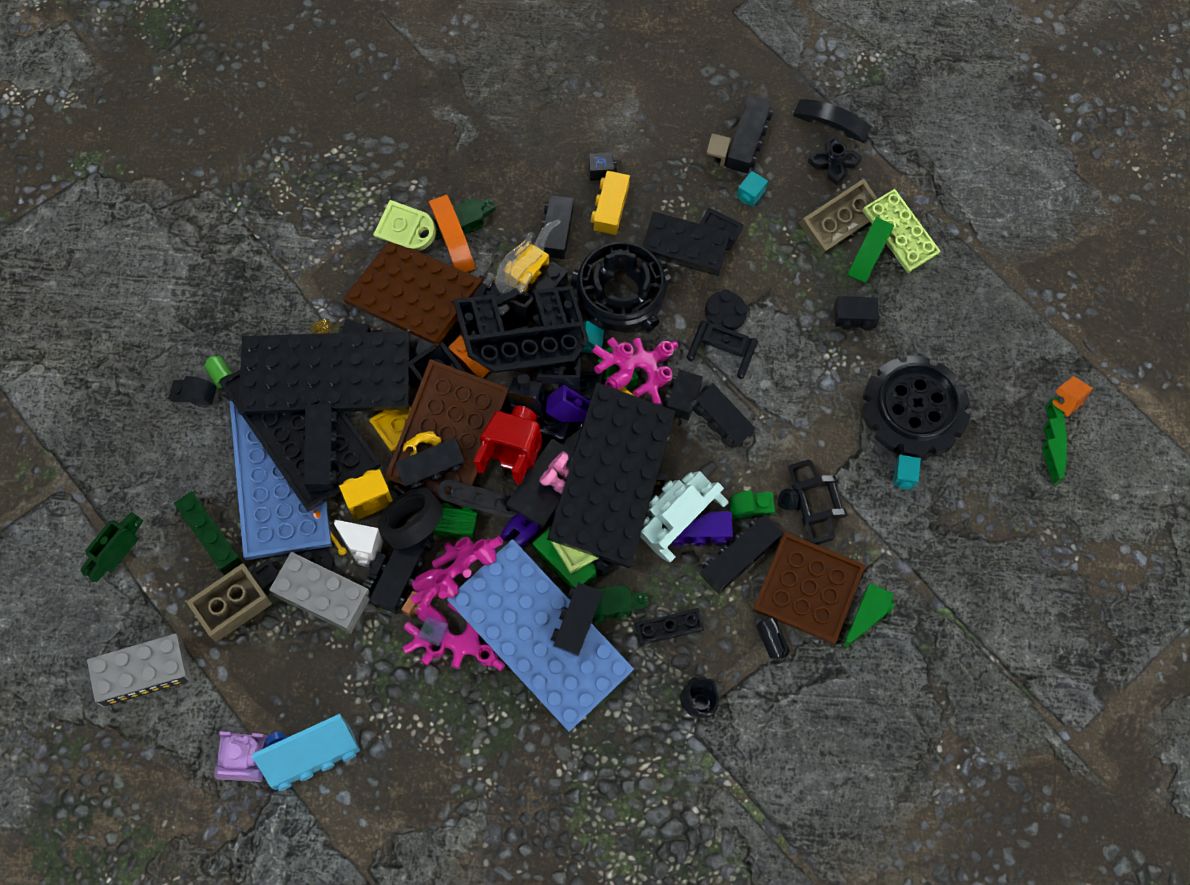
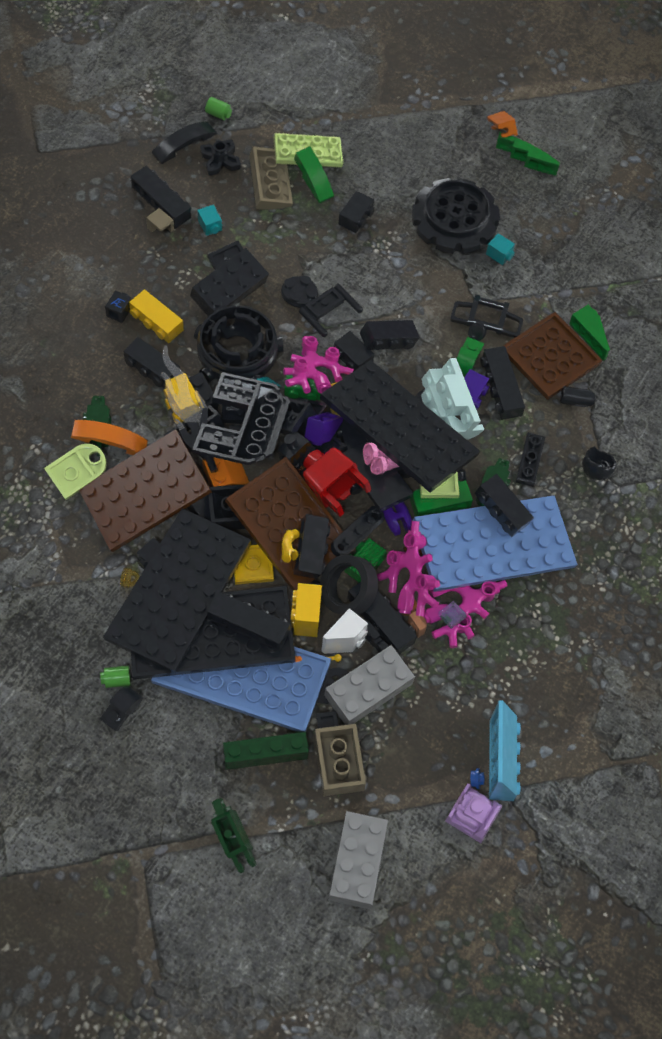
camera: 65 degrees left, 5 degrees down
none -> bright green brick [205,97,232,120]

